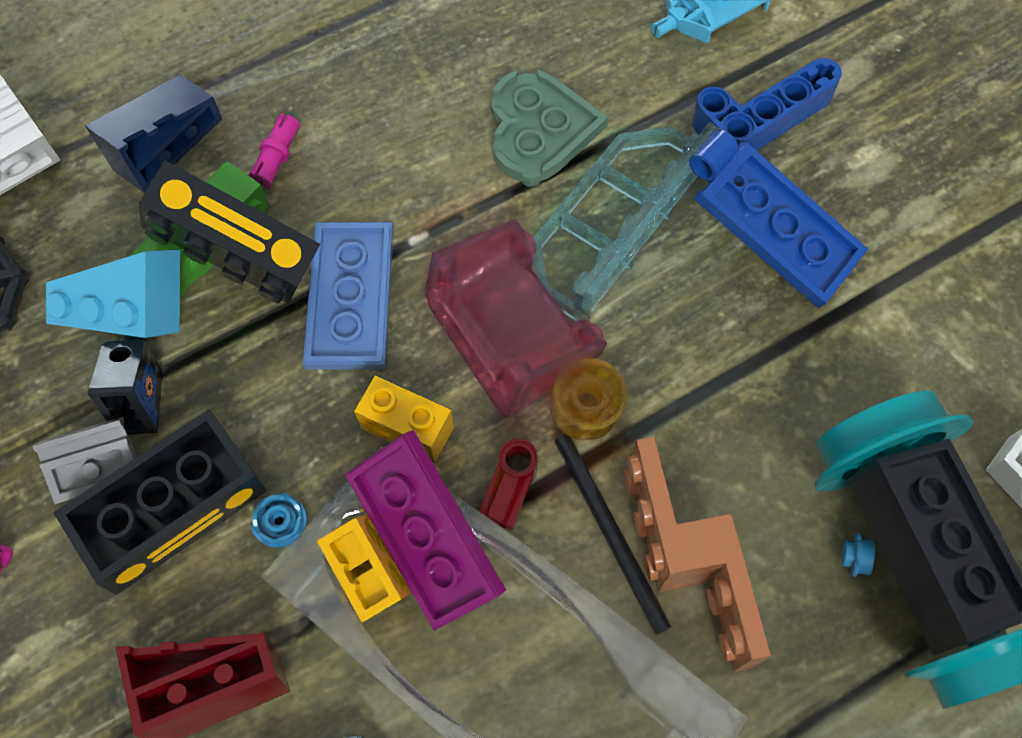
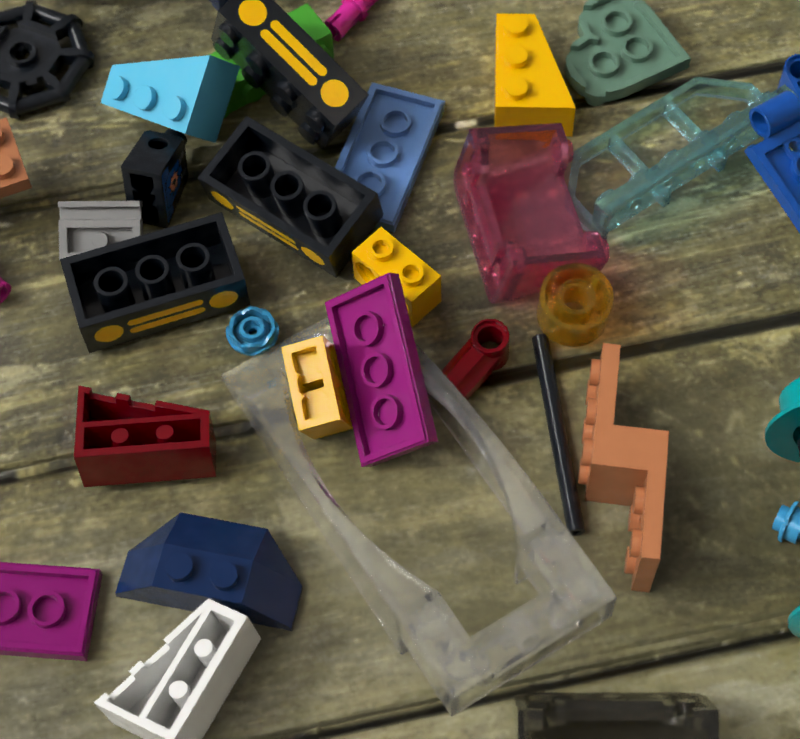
camera: 20 degrees right, 5 degrees down
none -> black brick [198,116,384,278]
none -> yellow wedge [494,13,576,137]

